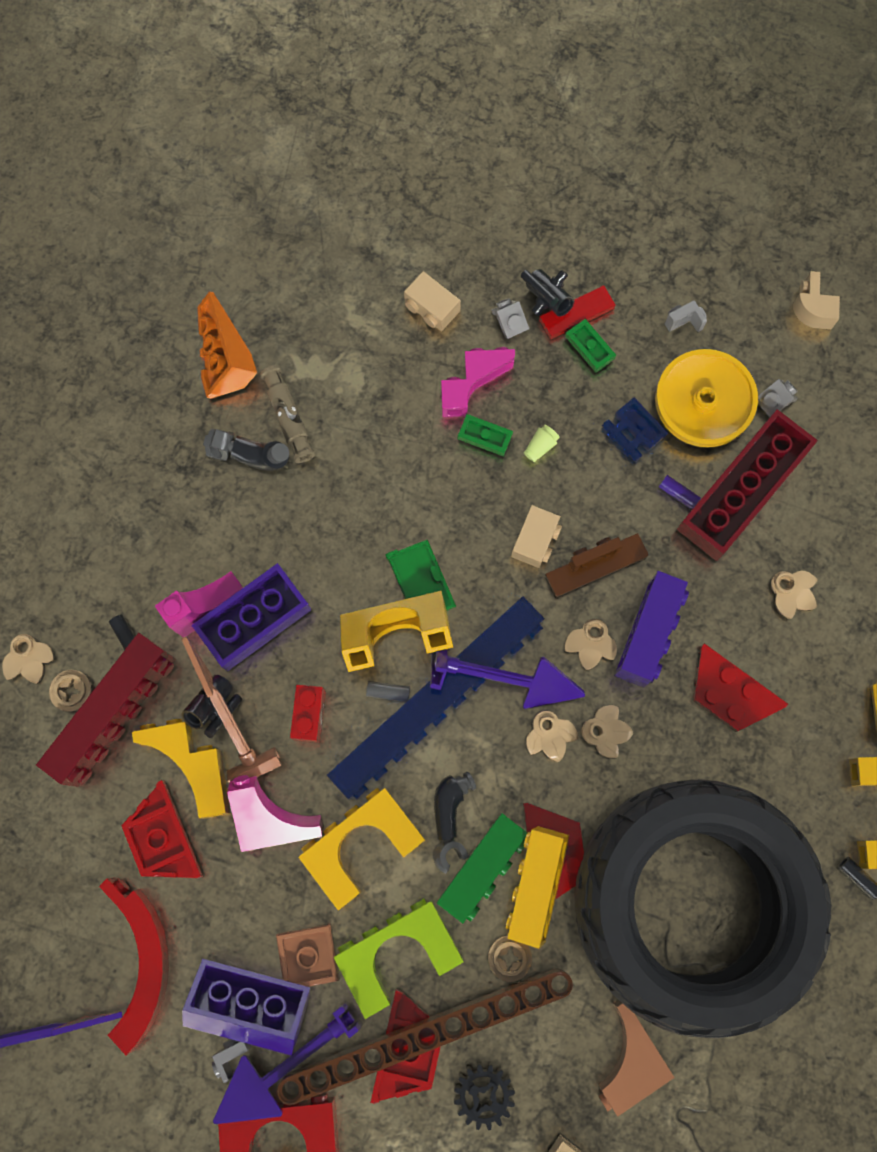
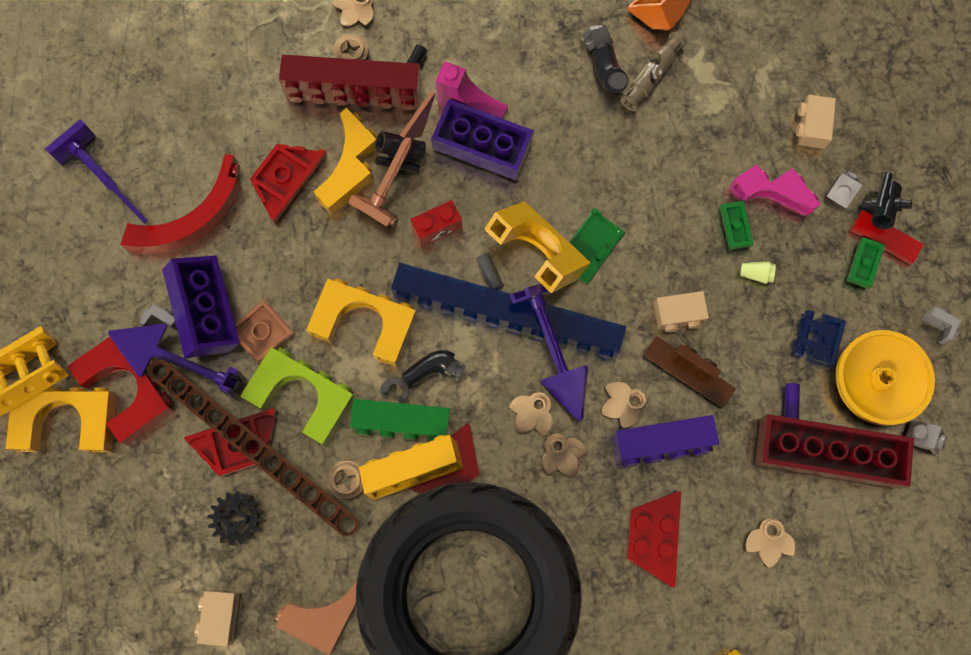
camera: 55 degrees right, 0 degrees up
arch [227,775,323,852] -> none

